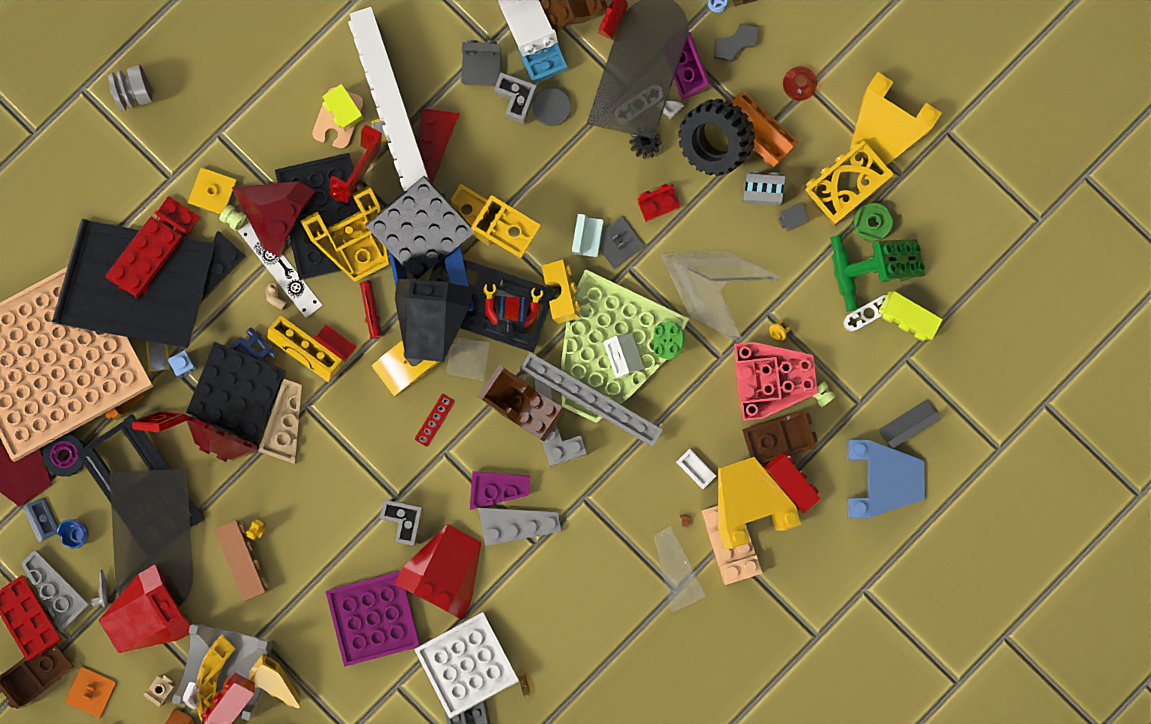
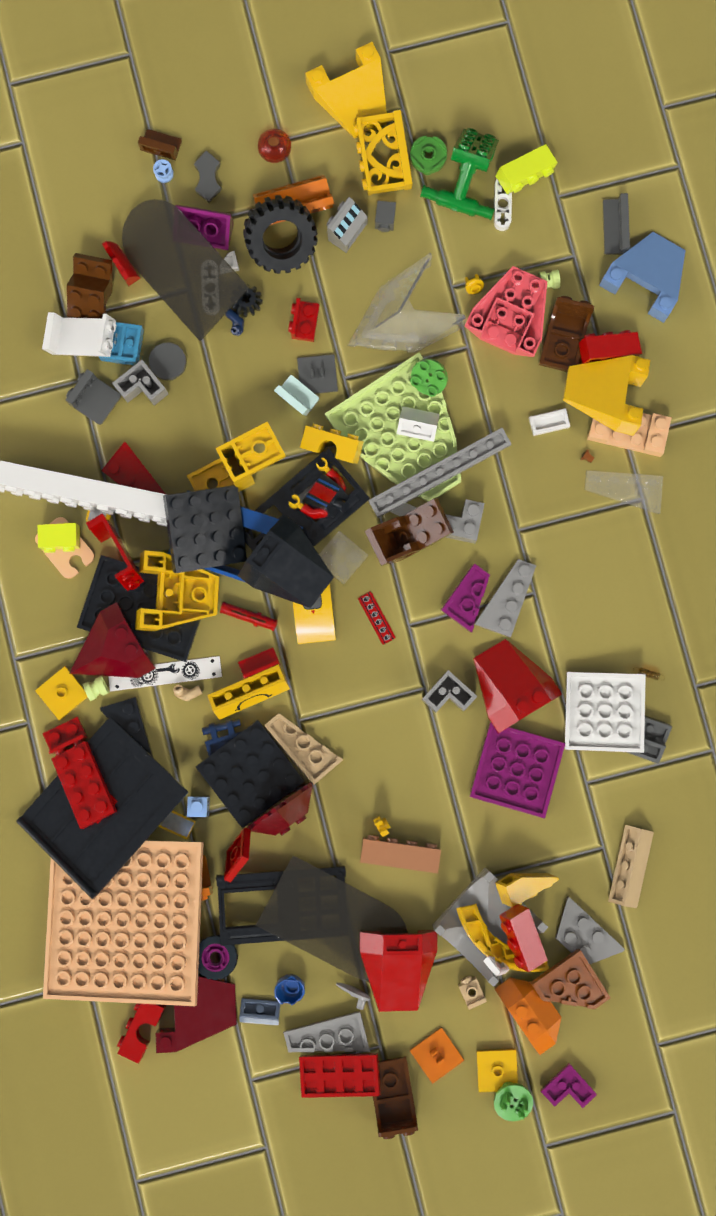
camera: 55 degrees left, 0 degrees up
none -> dark blue arm [225,309,244,336]

